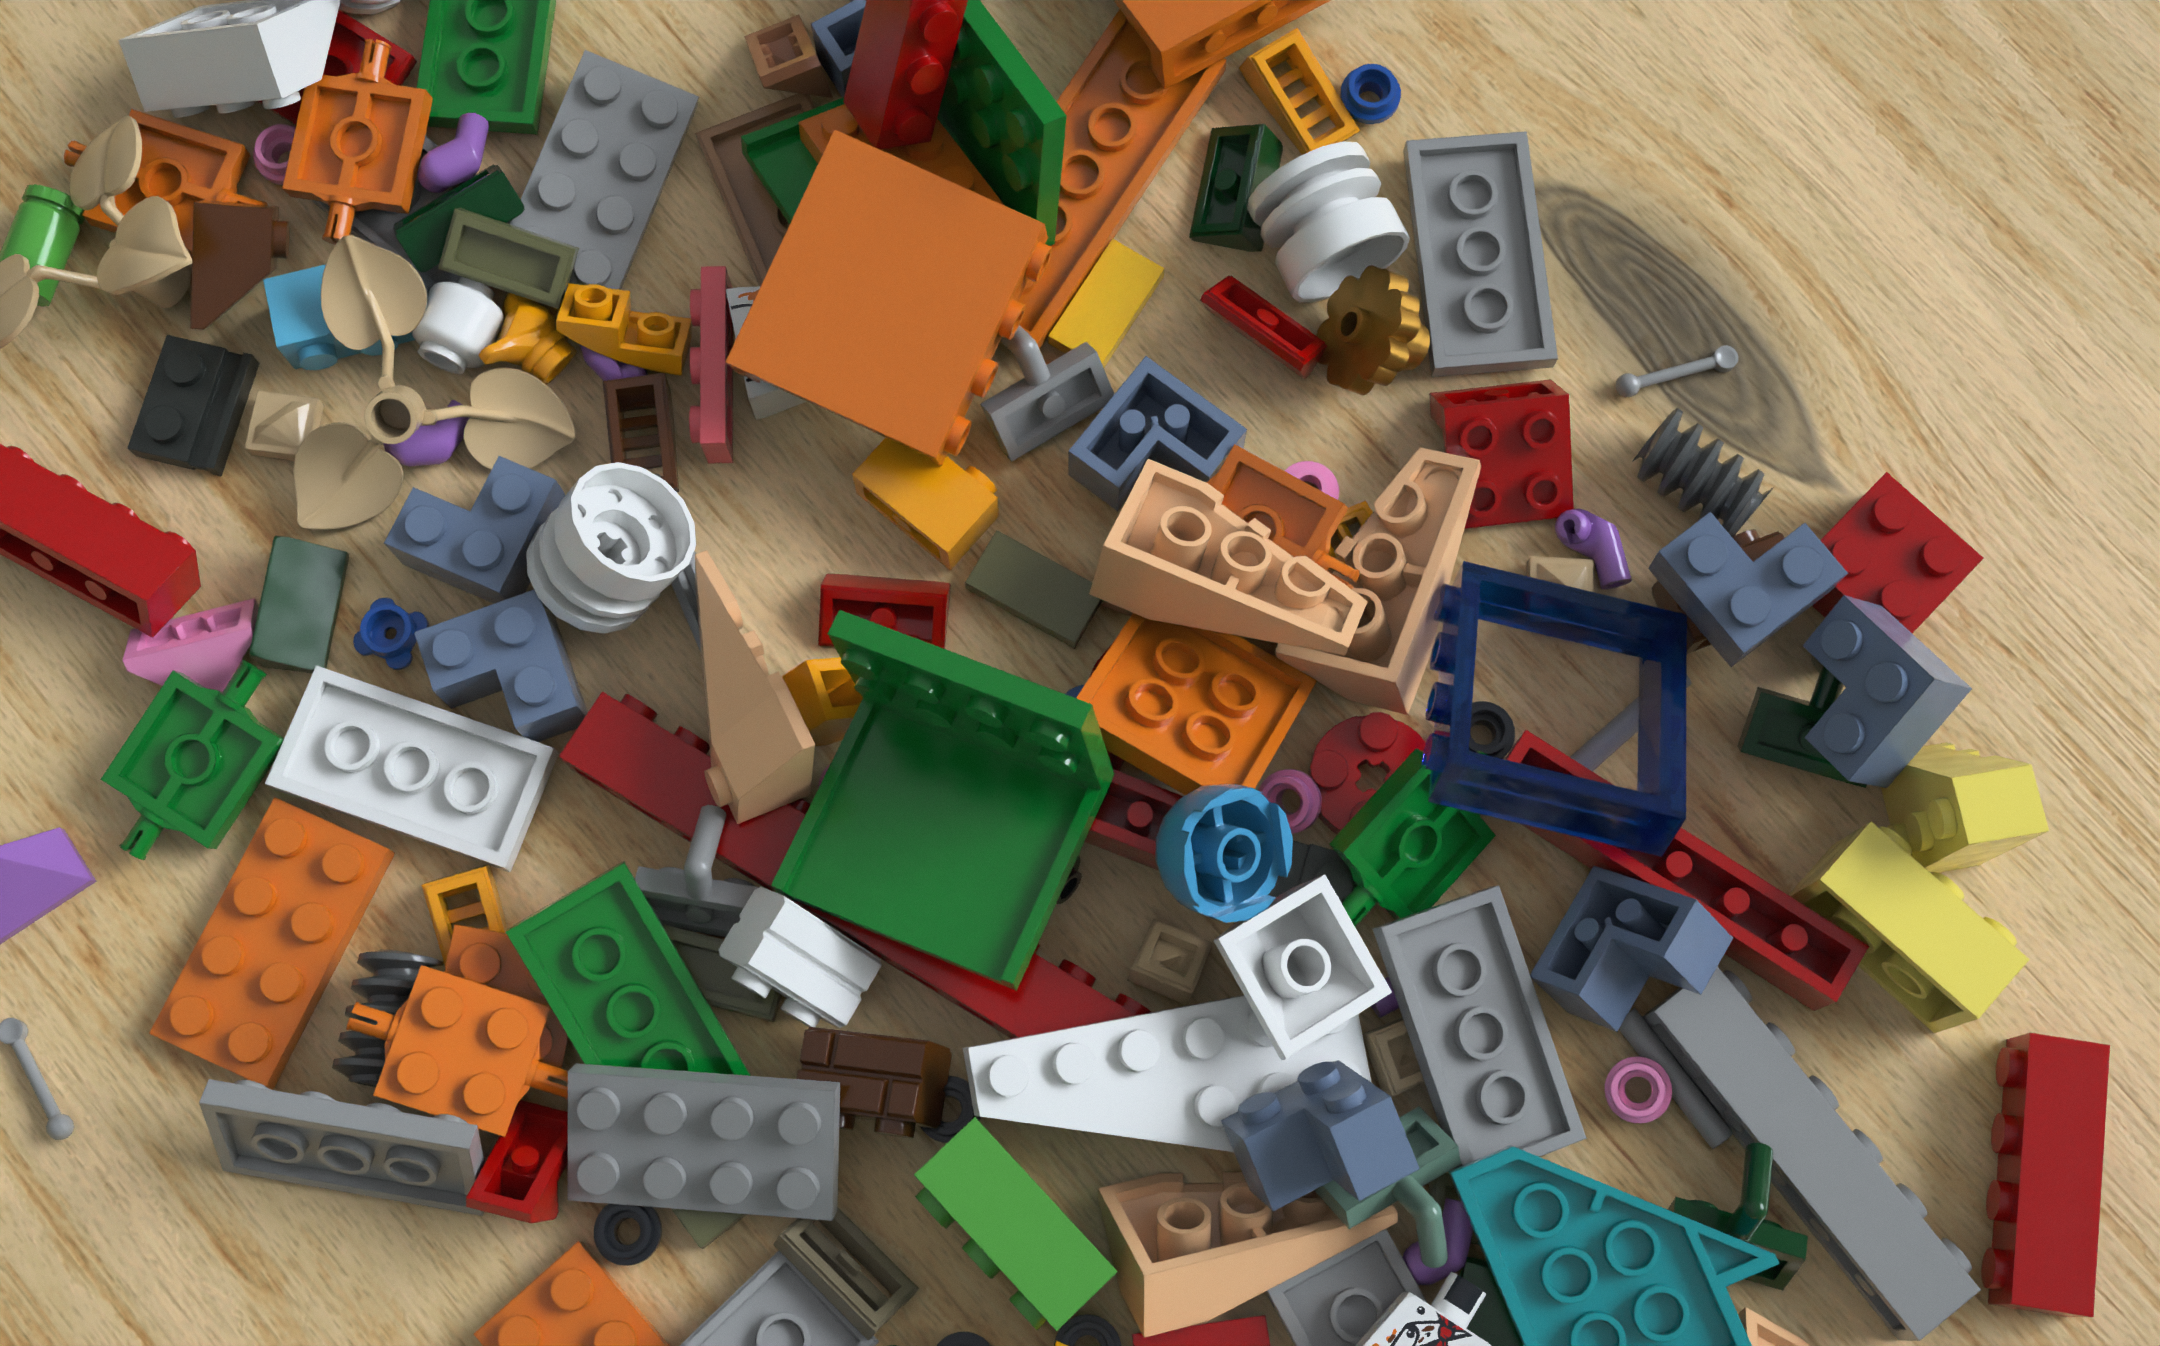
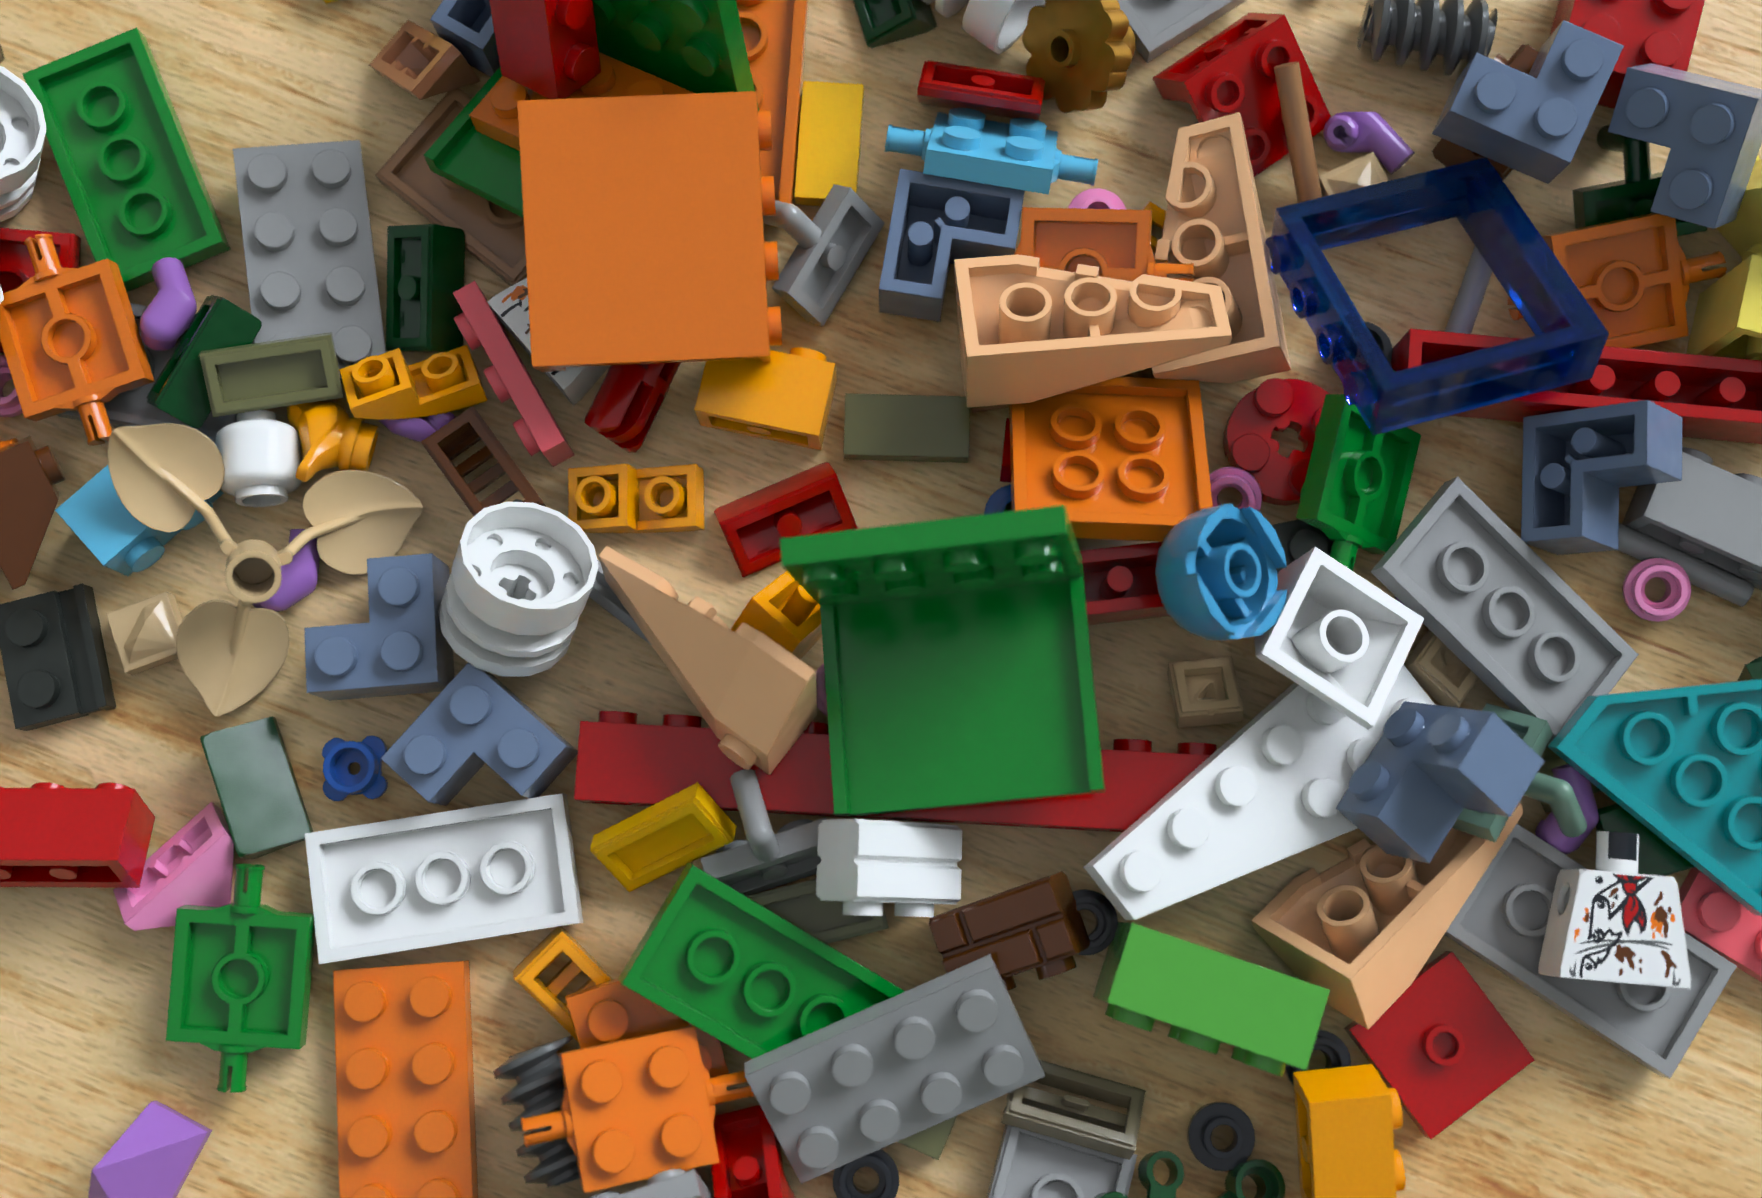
camera: 25 degrees left, 5 degrees up
none -> dark green slope [386,224,465,353]
none -> light orange slope [568,464,705,533]
none -> red arm [584,362,681,453]
none -> yellow tile [590,782,736,892]
none -> medium azure plate [885,108,1098,195]
none -> medium nougat piece [1274,61,1324,212]
none -> orange plate [1508,213,1727,348]

